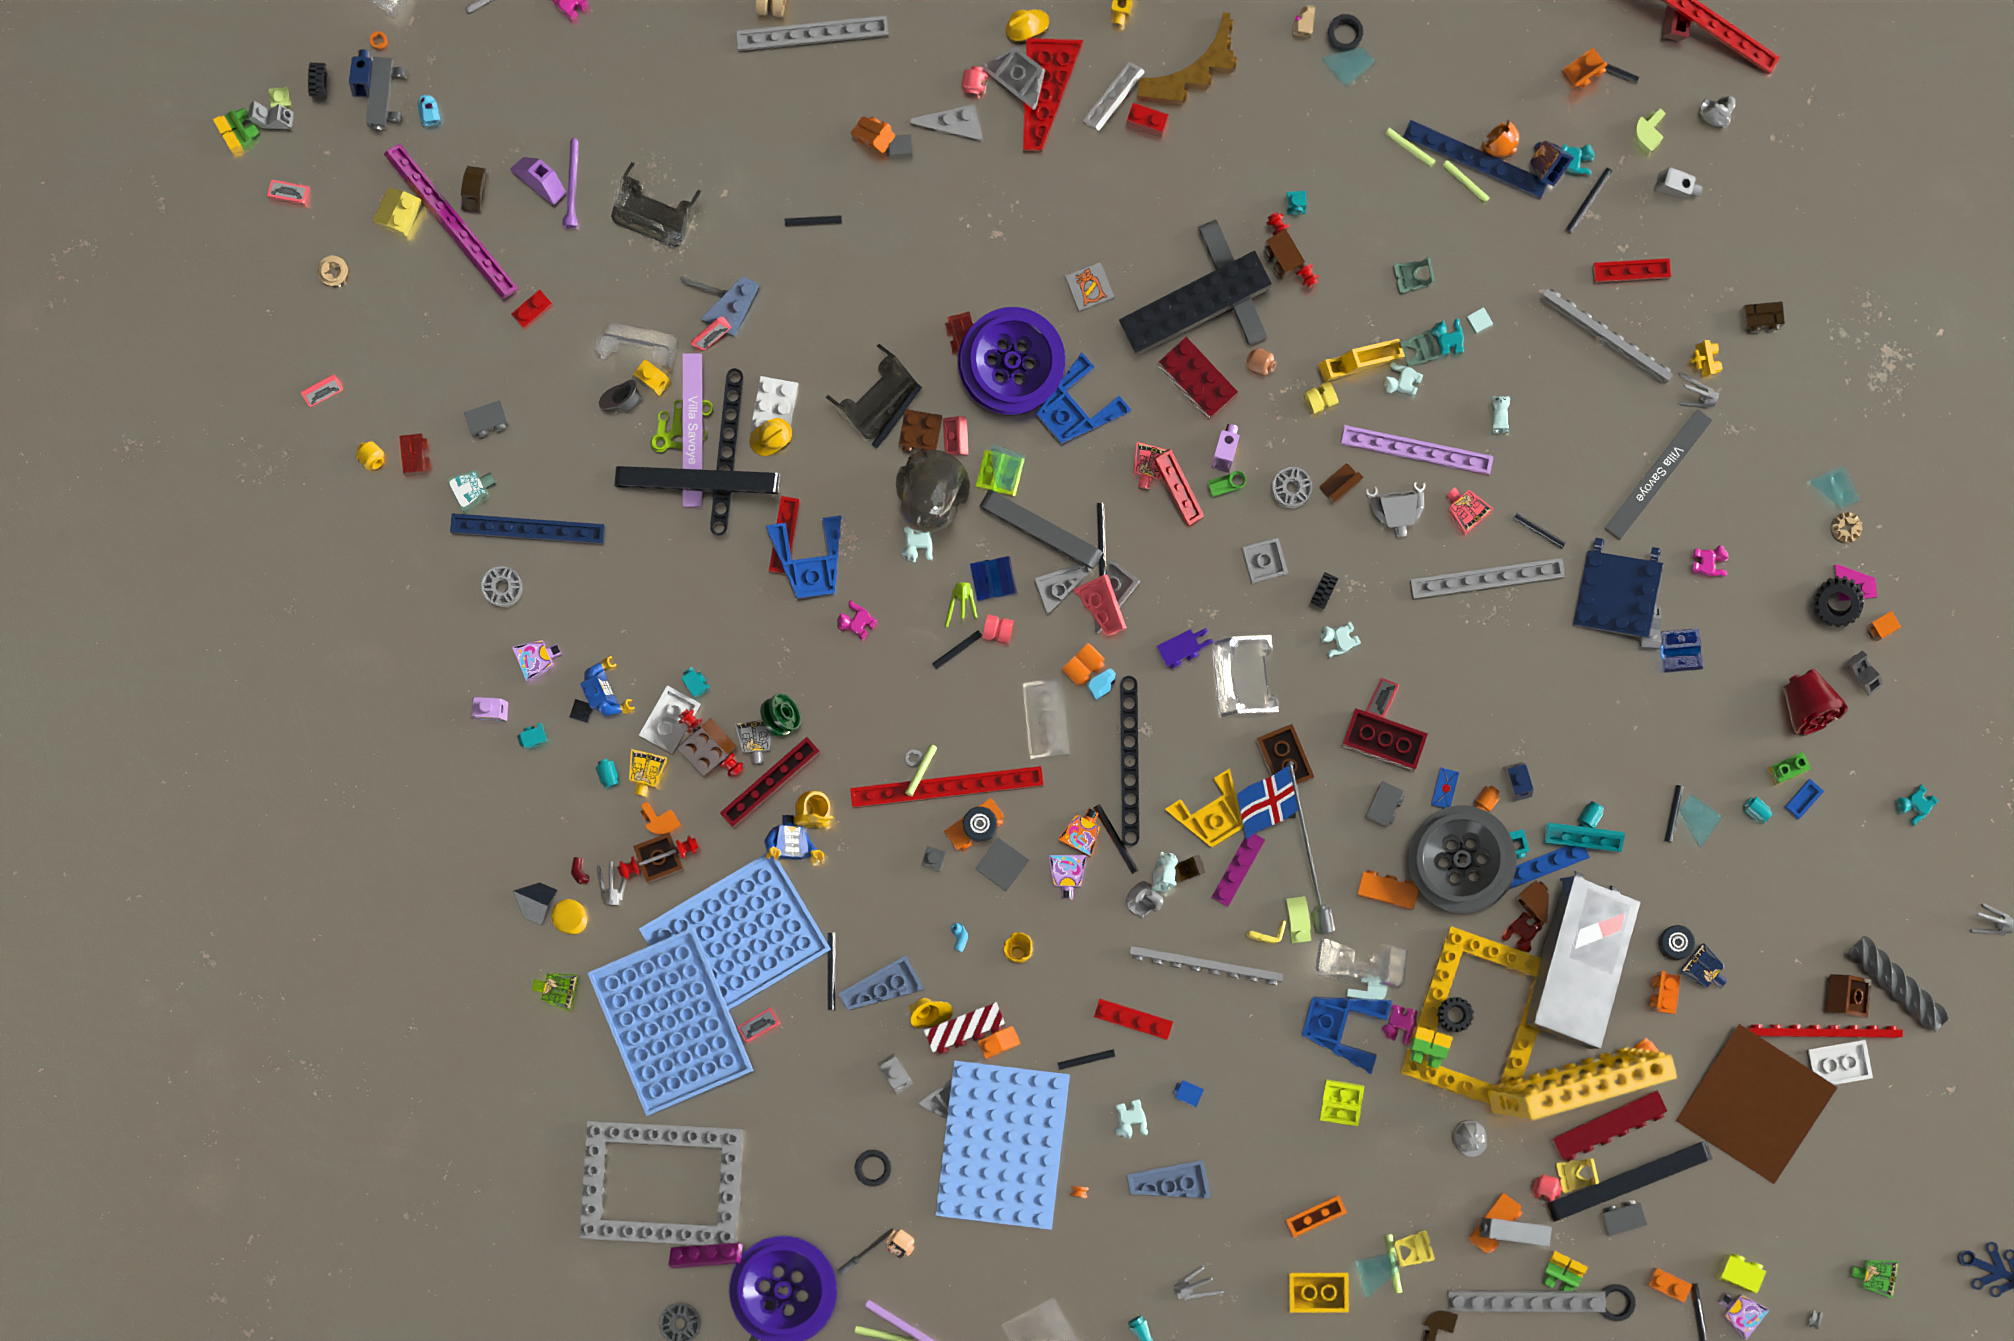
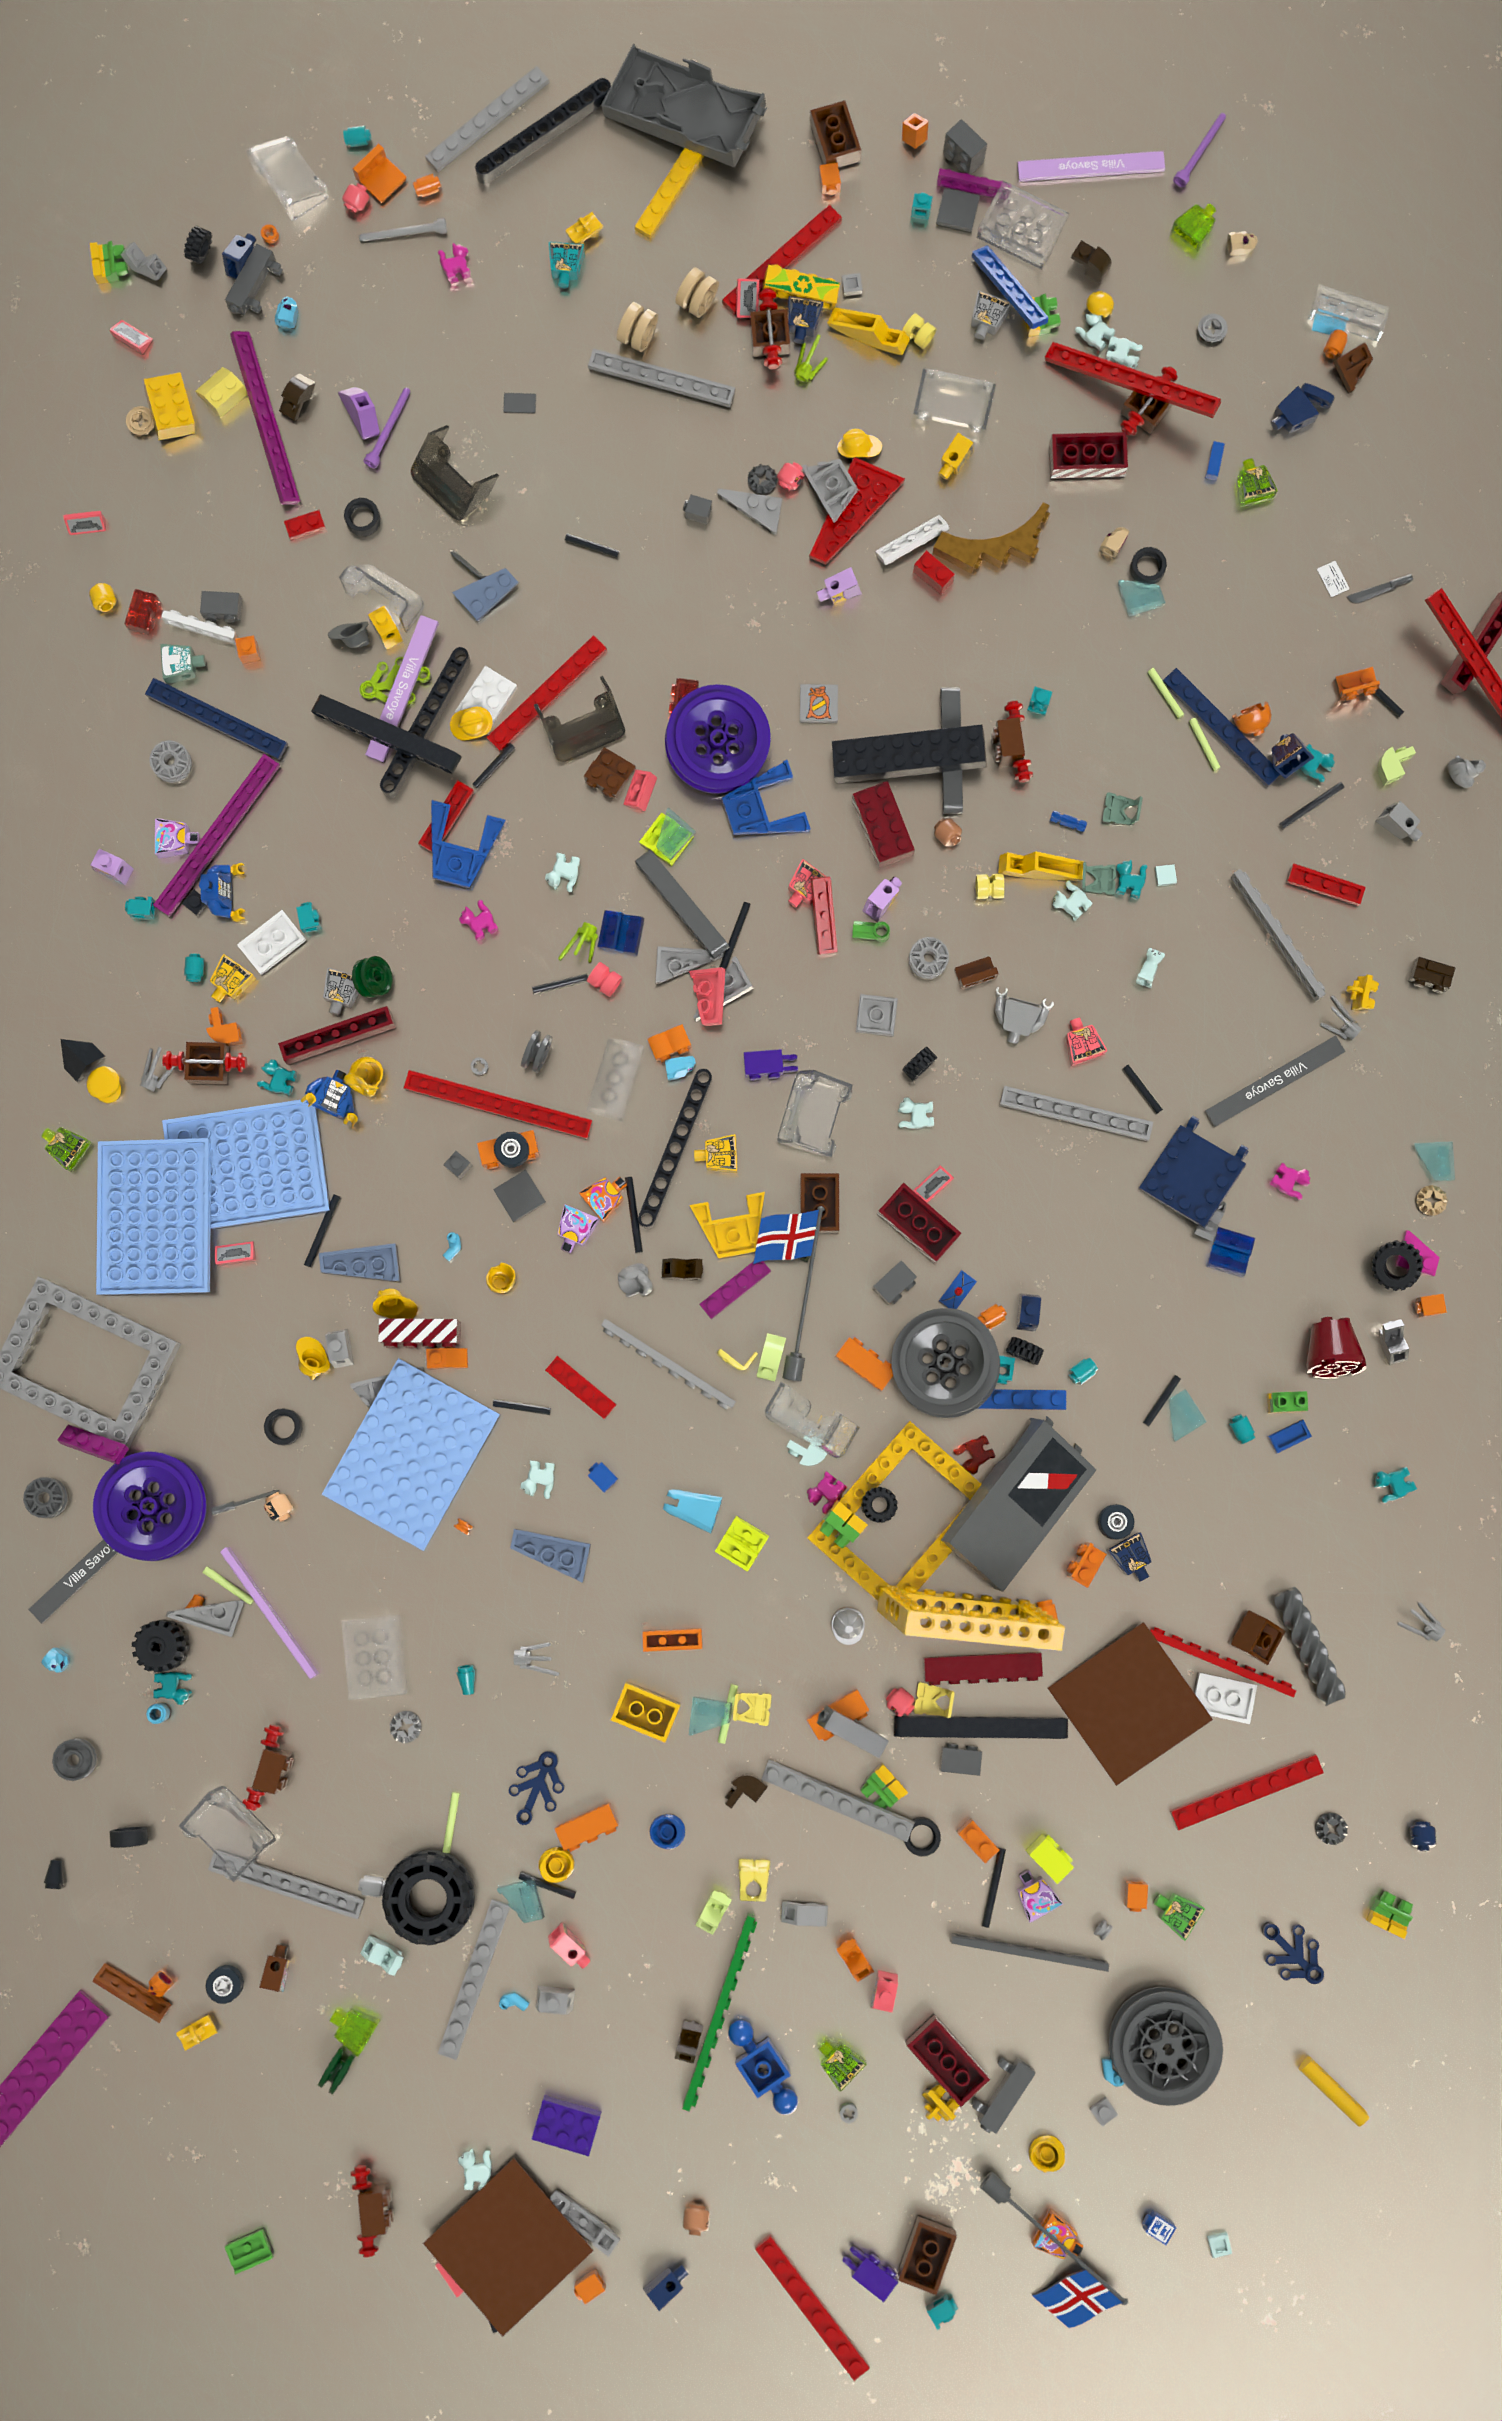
camera: 25 degrees right, 0 degrees up
yellowish green plate [269,87,291,108] -> none
dark red arm [571,857,590,884] -> none
brick [678,709,743,777] -> none
slope [690,317,731,350] -> none
orange brick [851,116,895,152] -> none
black bar [872,383,923,448] -> none
clear smoke windscreen [896,450,970,533] -> none
yellowish green bar [906,744,937,796] -> none
light aqua animal [1152,852,1178,892] -> none
blue wing [1302,997,1392,1074] -> none
lavender tile [1340,425,1493,475] -> none
reddish brown slope [1515,880,1549,927] -> none
teal fence [1545,823,1625,852] -> none
none -> yellow brick [144,372,195,440]
none -> magenta plate [153,754,280,917]
none -> white plate [162,610,239,644]
none -> orange brick [235,635,261,664]
none -> teal animal [257,1059,297,1095]
none -> yellow piece [296,1337,330,1380]
none -> black tyre [344,498,381,536]
none -> black bar [472,743,515,789]
none -> red plate [486,635,607,752]
none -> dark grey sticker [503,393,536,413]
none -> dark grey wheel [521,1030,553,1073]
none -> medium azure piece [663,1489,722,1533]
none -> torso [694,1134,737,1173]
none -> dark grey gear [748,464,777,494]
none -> lavender torso [816,567,862,604]
none -> black tyre [1006,1337,1044,1365]
none -> blue axle [1050,811,1087,832]
none -> orange brick [1124,1881,1148,1912]
none -> red plate [1170,1754,1324,1831]
none -> dark grey gear [1316,1813,1348,1845]

